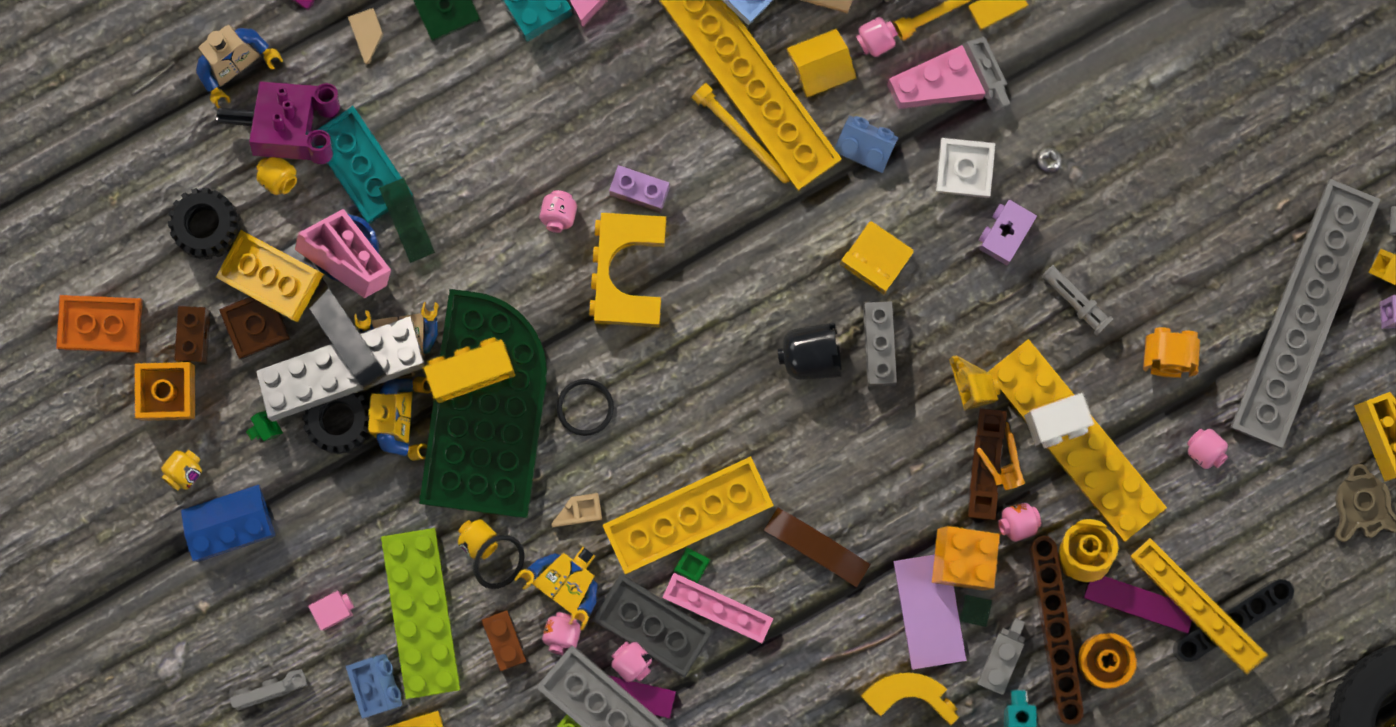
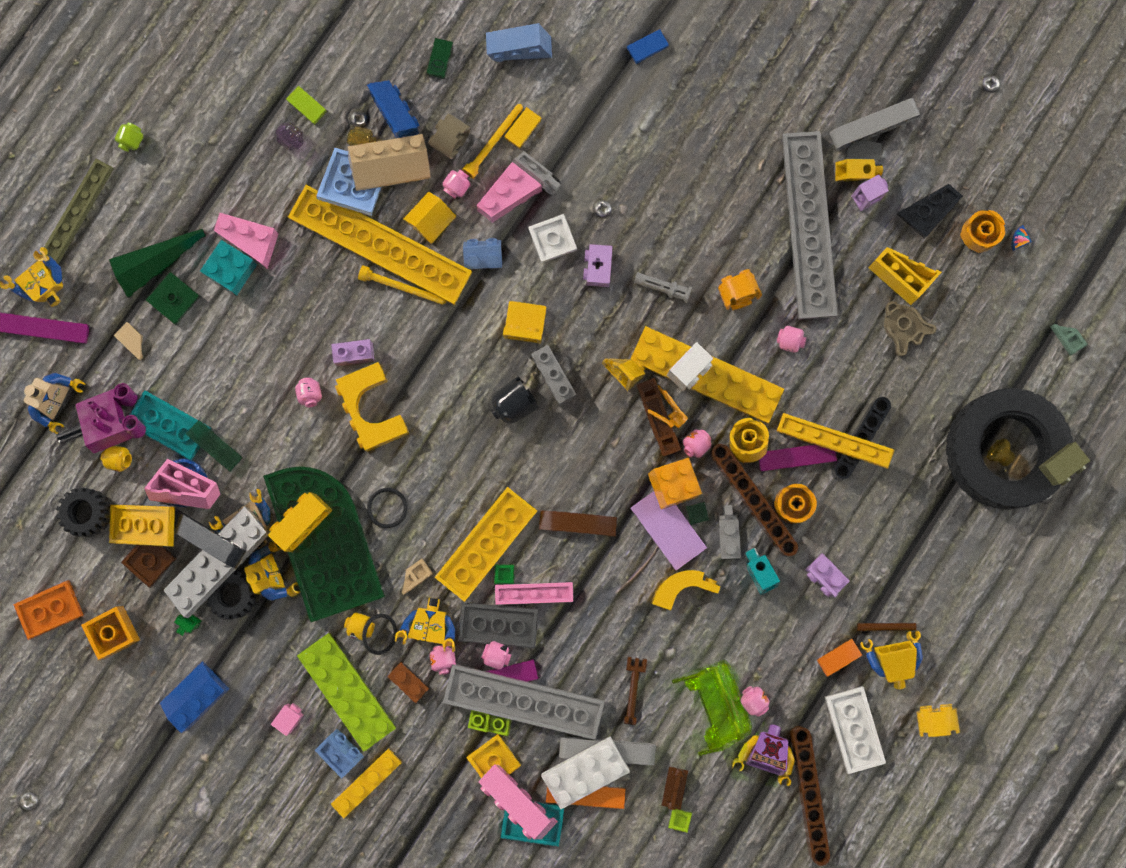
camera: 25 degrees left, 0 degrees up
yellow head [161,450,202,491] -> none
reddish brown brick [174,306,211,365] -> none
light grey hinge [230,669,308,711] -> none

